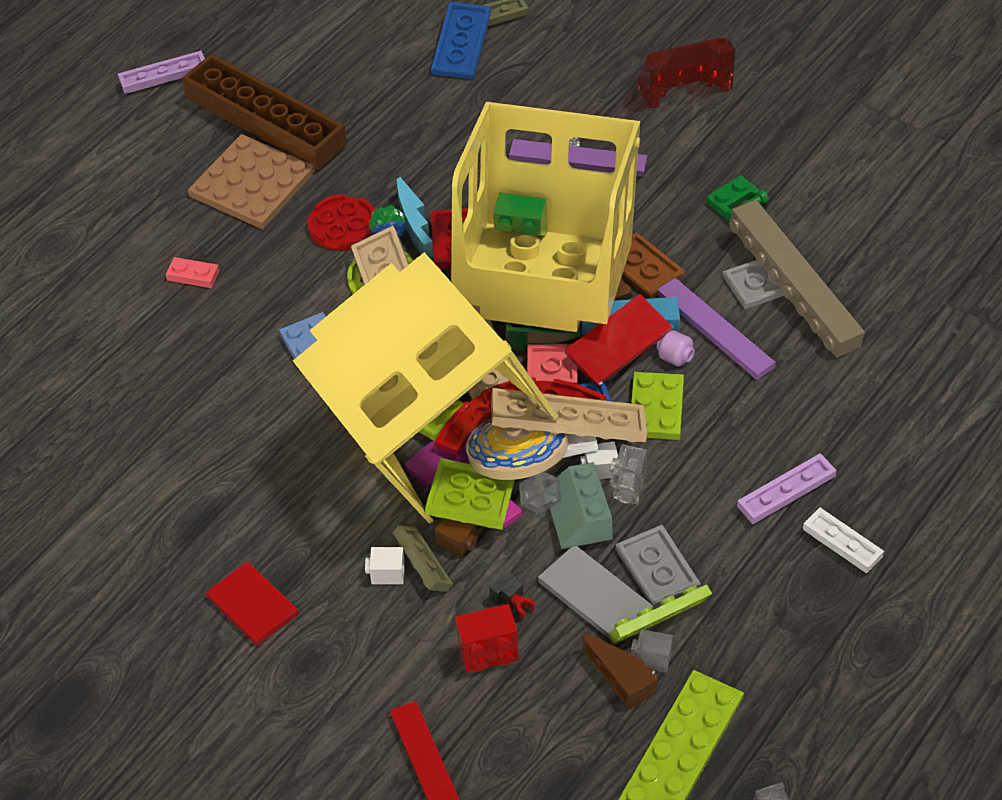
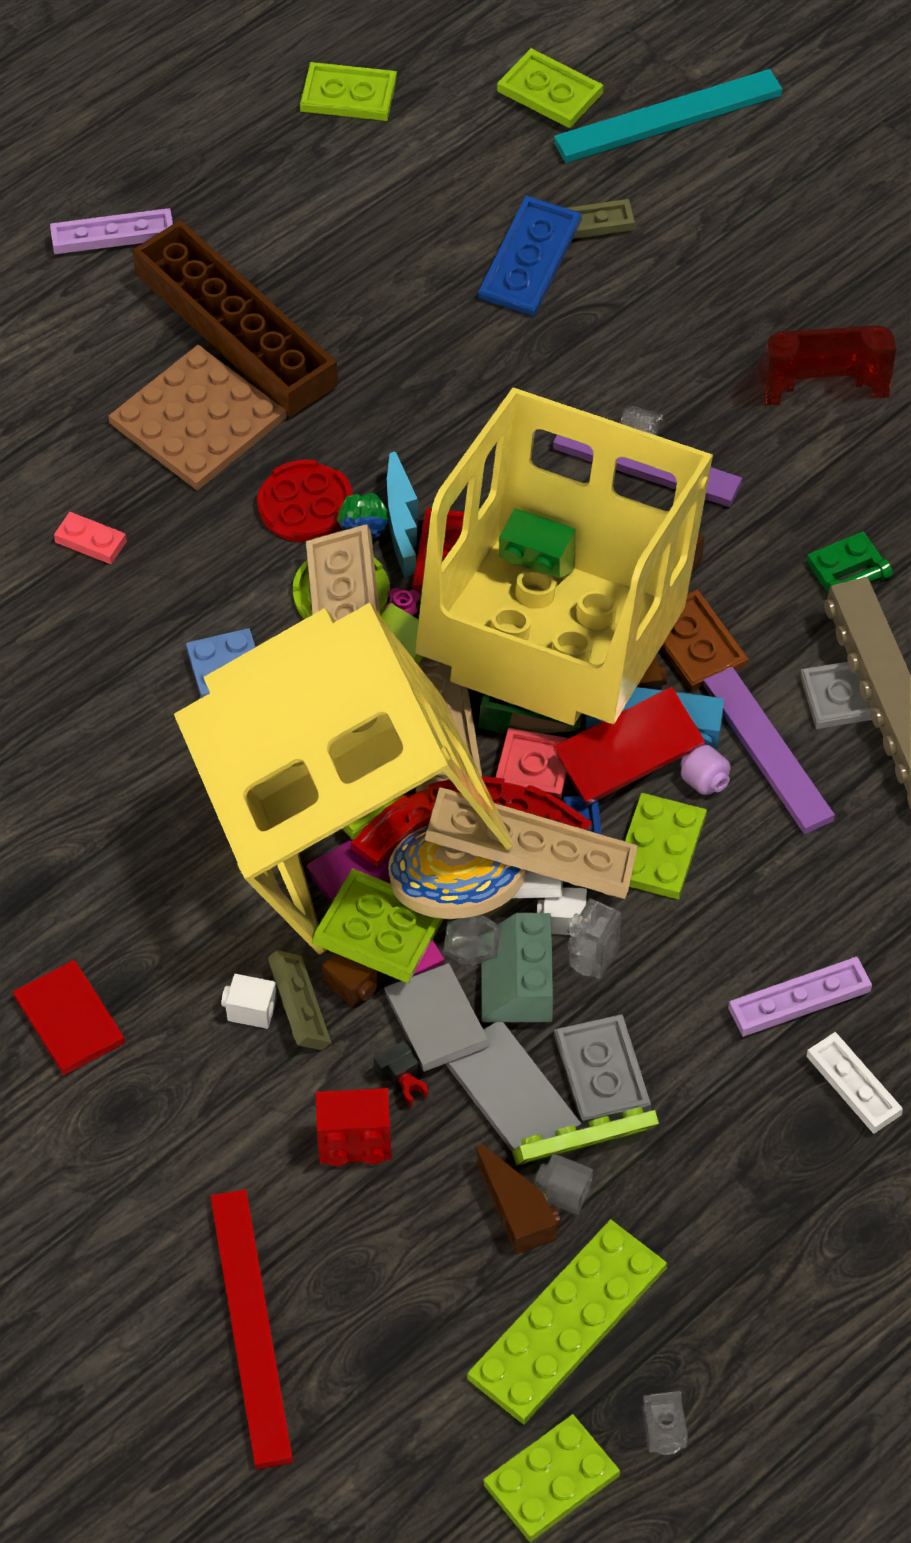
camera: 10 degrees right, 5 degrees up
none -> light grey tile [384,963,489,1072]

